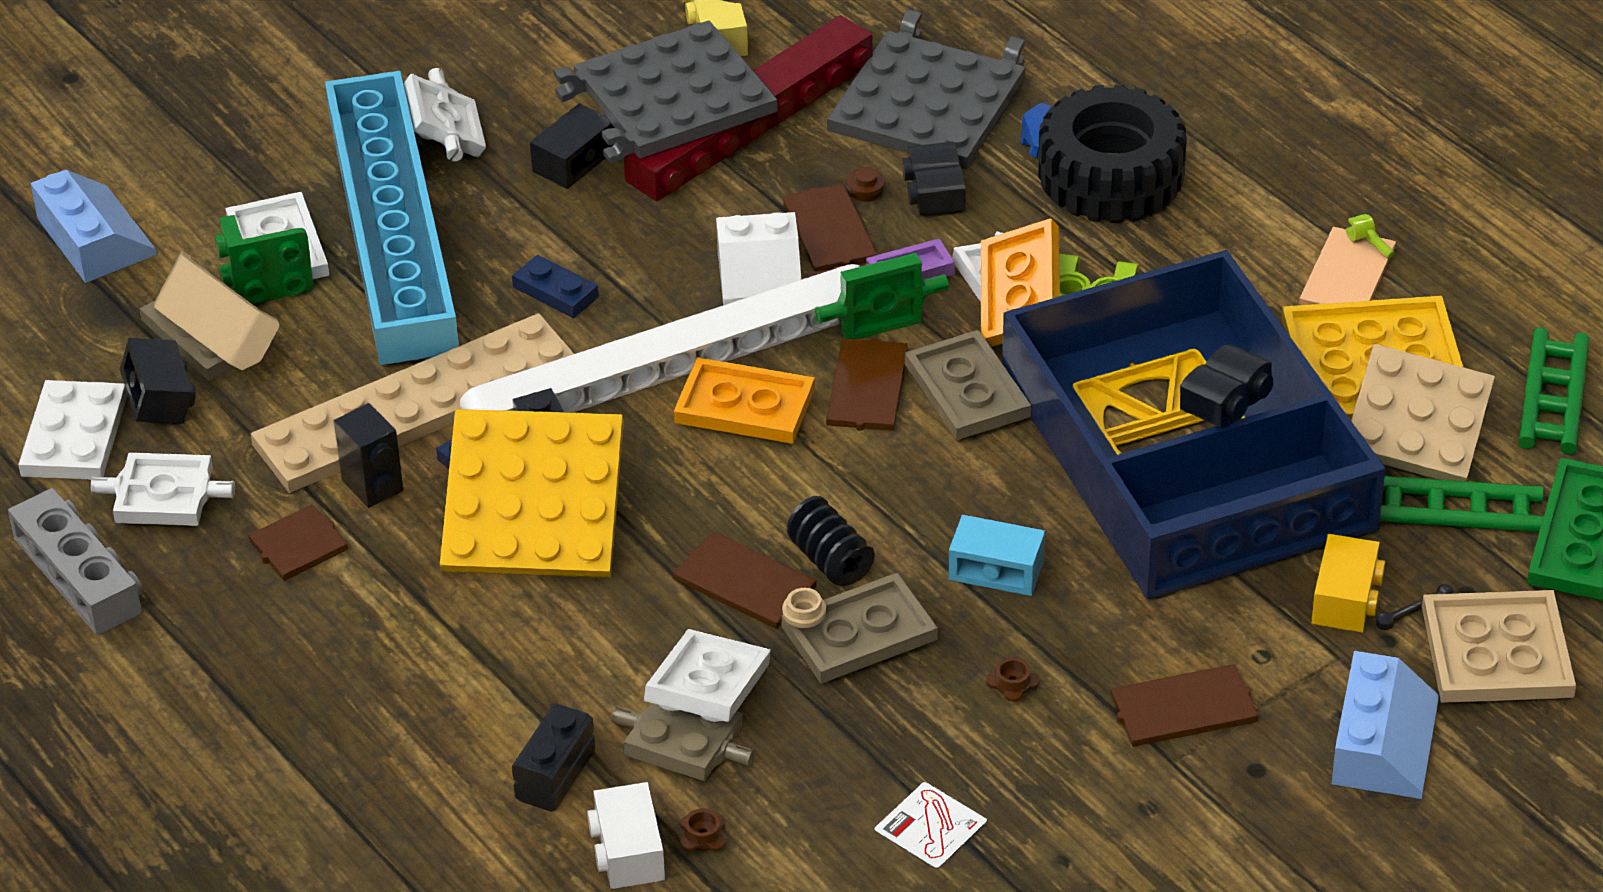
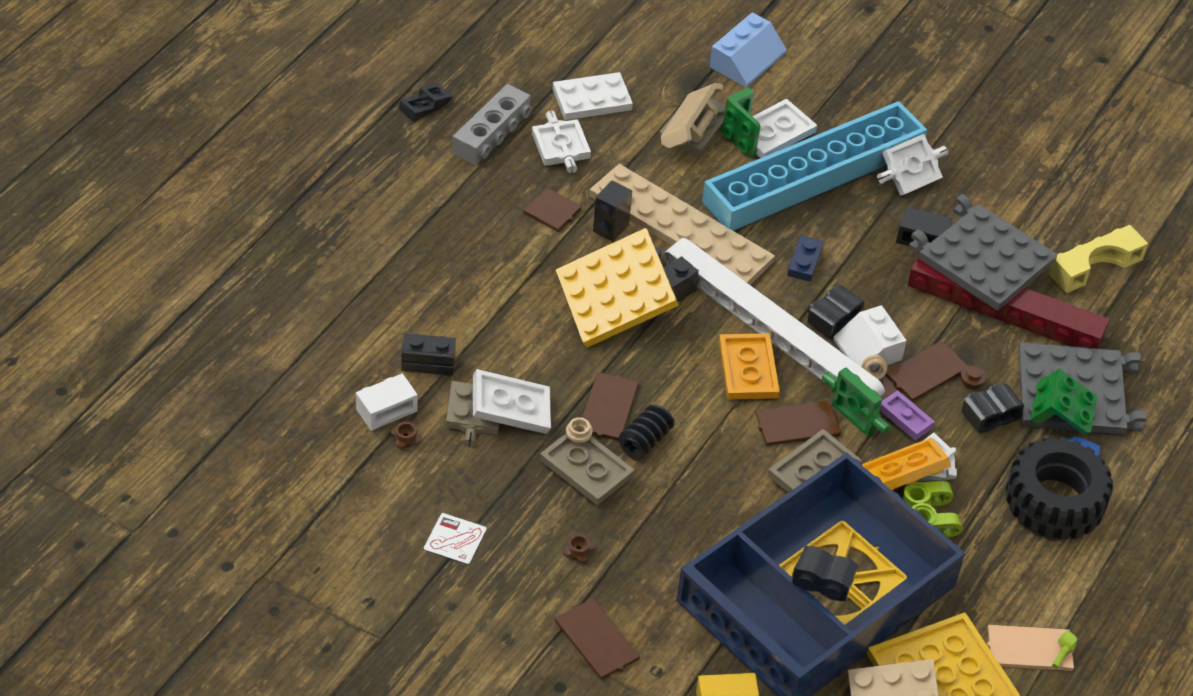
camera: 65 degrees right, 5 degrees up
black brick [120,338,196,424] -> none
medium azure brick [949,515,1045,596] -> none
none -> black brick [807,285,865,338]
none -> tan plate [861,355,887,380]
none -> green bracket [1031,368,1097,435]

